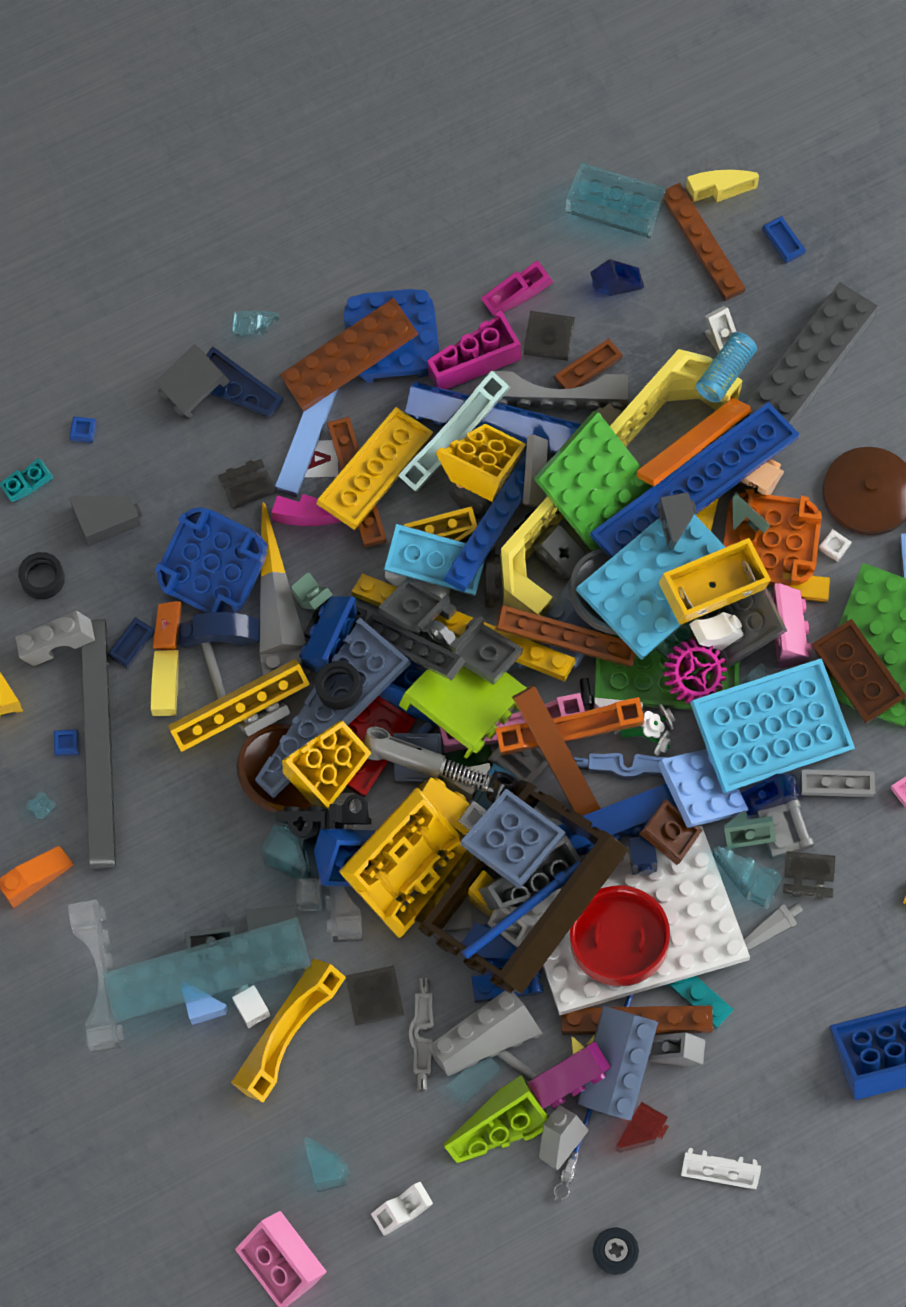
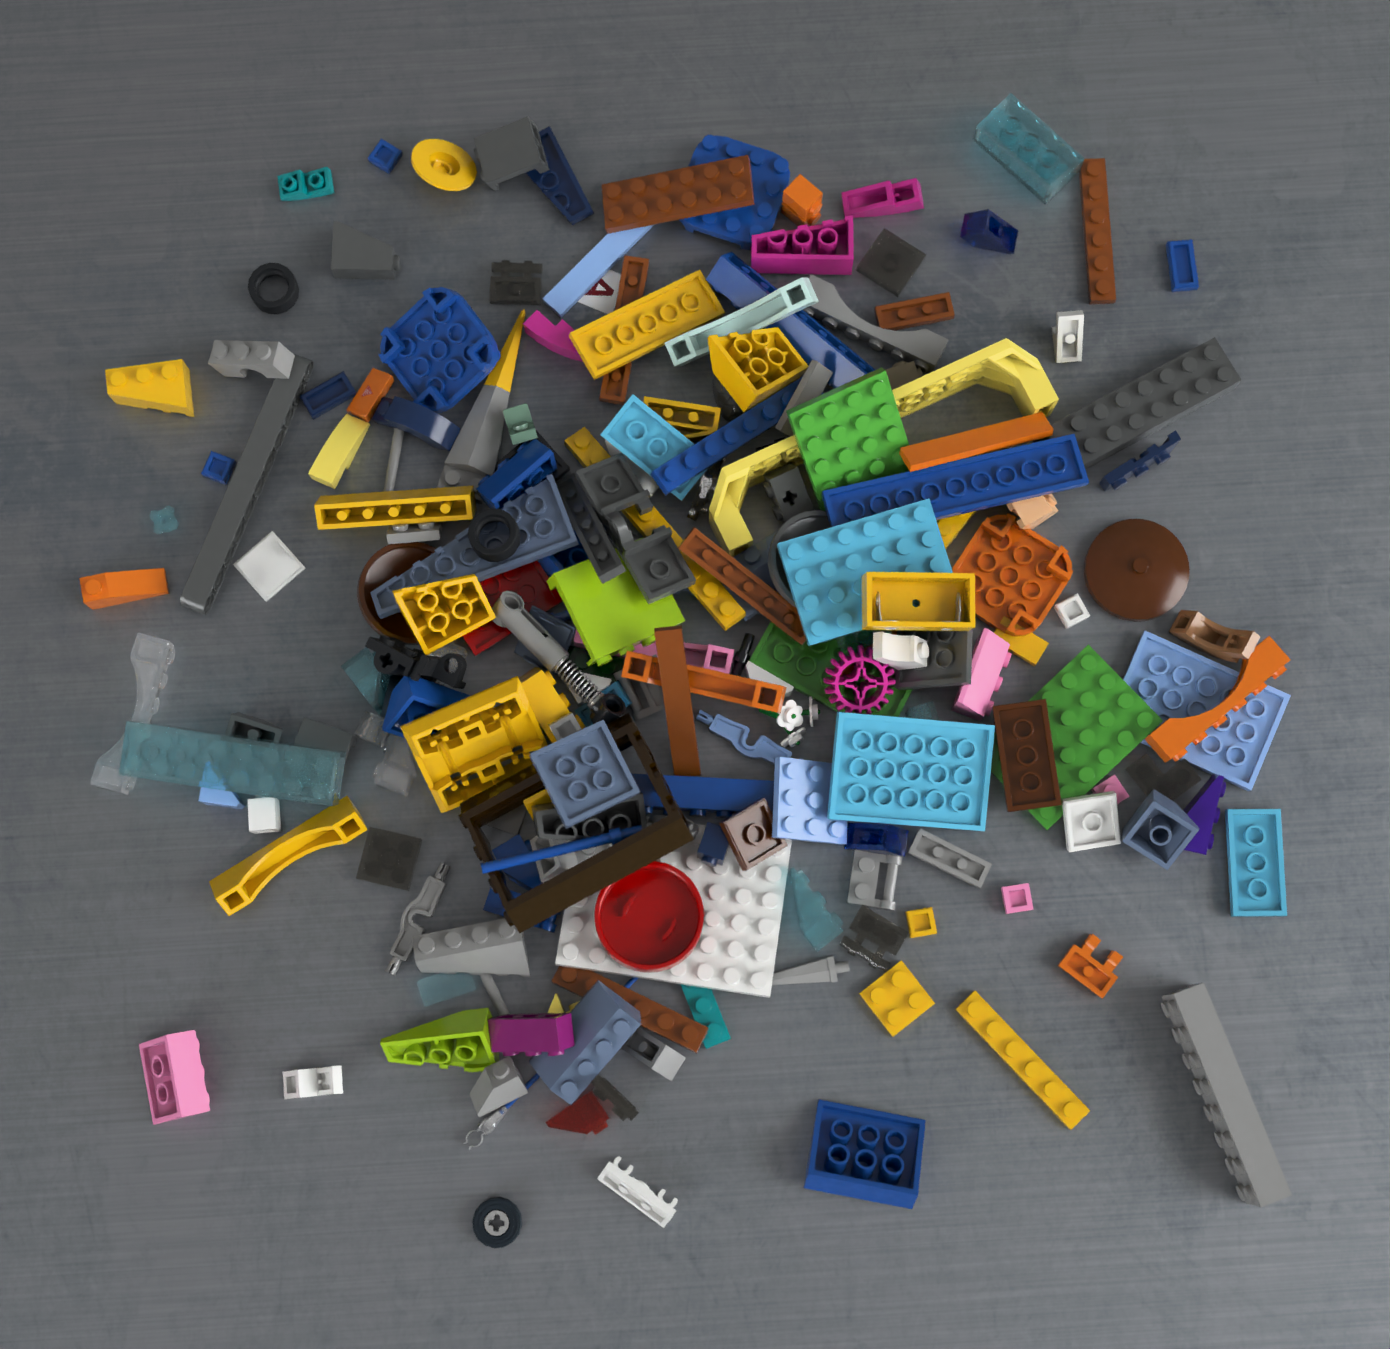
camera: 25 degrees right, 10 degrees up
clear light blue slope [232,311,280,336] -> none
clear light blue slope [304,1138,350,1193] -> none
dark grey slope [656,492,696,550] -> none
light yellow slope [686,170,759,202] -> none
medium azure piece [696,332,757,403] -> none
sand green slope [724,810,776,849] -> none
sand green slope [732,492,770,533] -> none
none -> white piece [233,531,306,602]
none -> yellow hat [411,139,477,191]
none -> clear smoke plate [591,1074,640,1121]
none -> orange piece [781,174,823,226]
none -> yellow plate [859,960,935,1037]
none -> yellow tile [905,907,937,938]
none -> dark blue wing [1099,430,1181,491]

